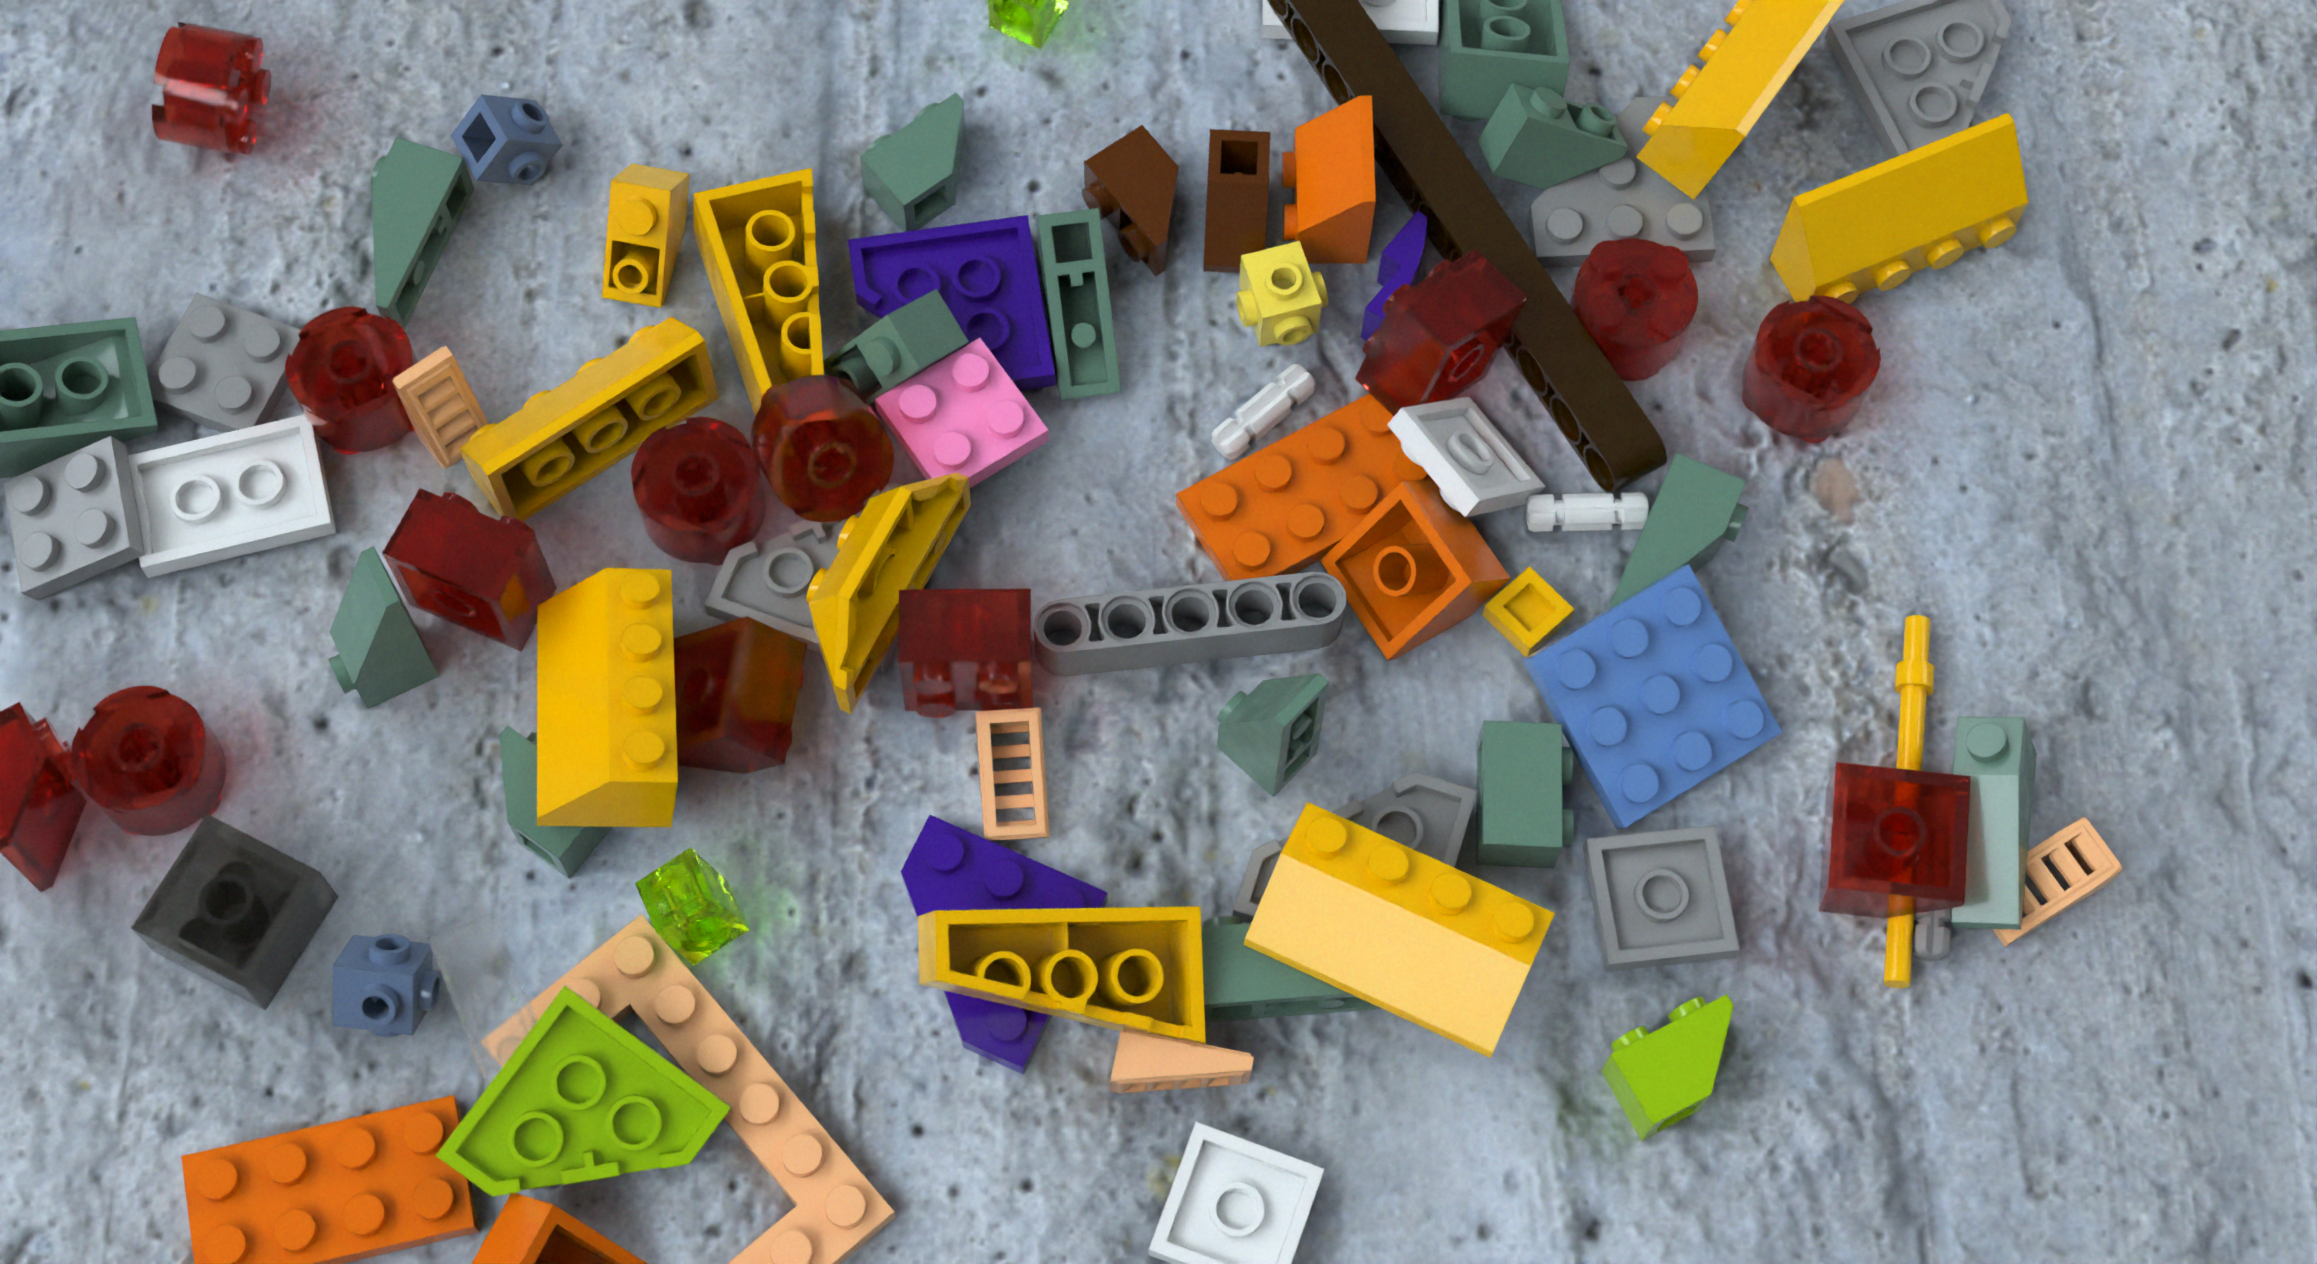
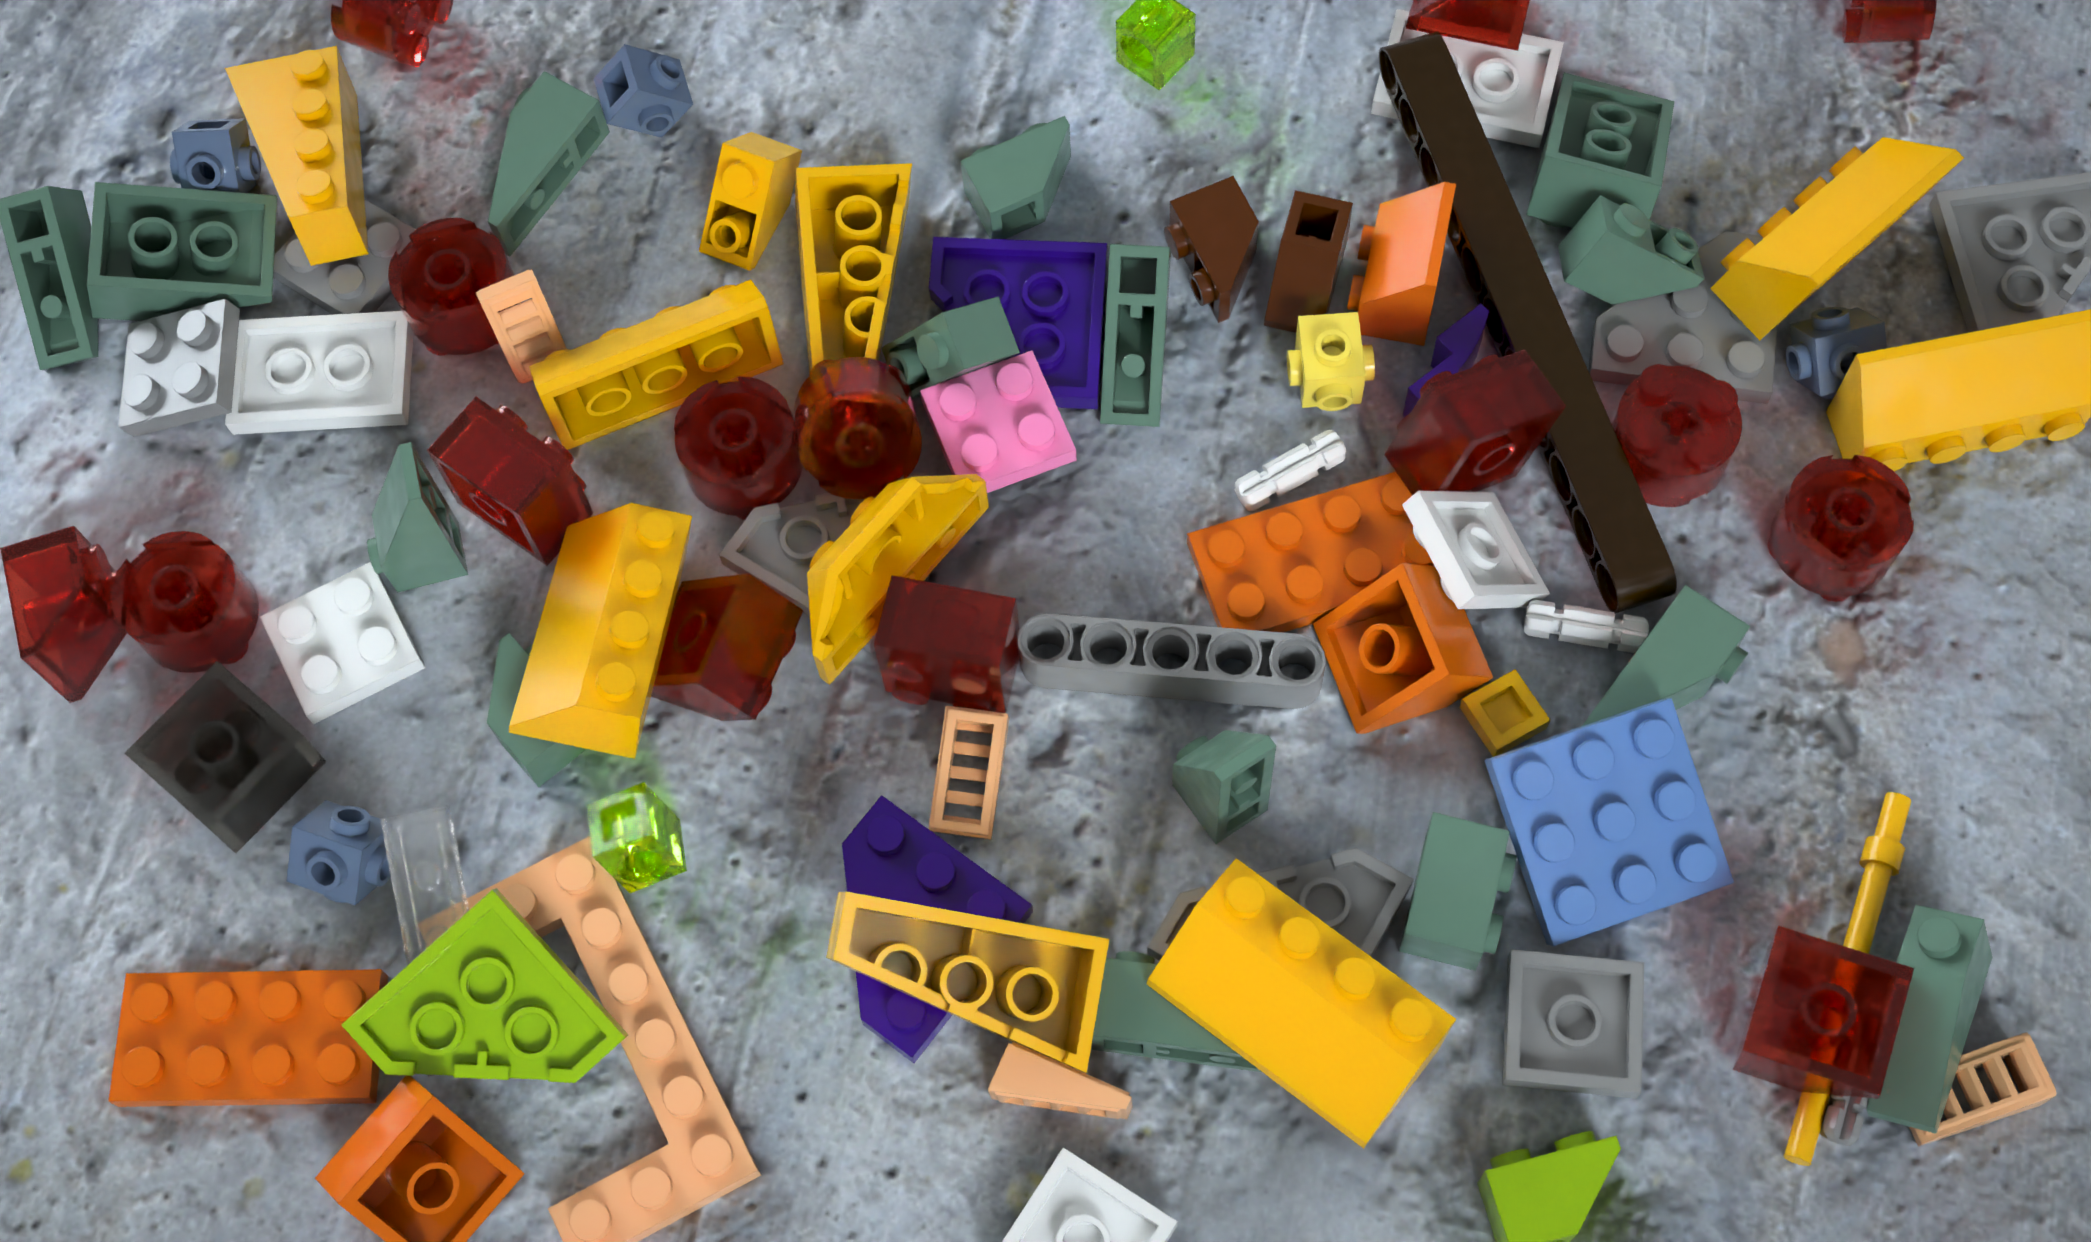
camera: 20 degrees right, 0 degrees up
none -> sand blue brick [170,118,261,193]
none -> yellow wedge [225,46,368,266]
none -> white plate [260,562,425,725]
none -> sand blue brick [1786,307,1887,399]

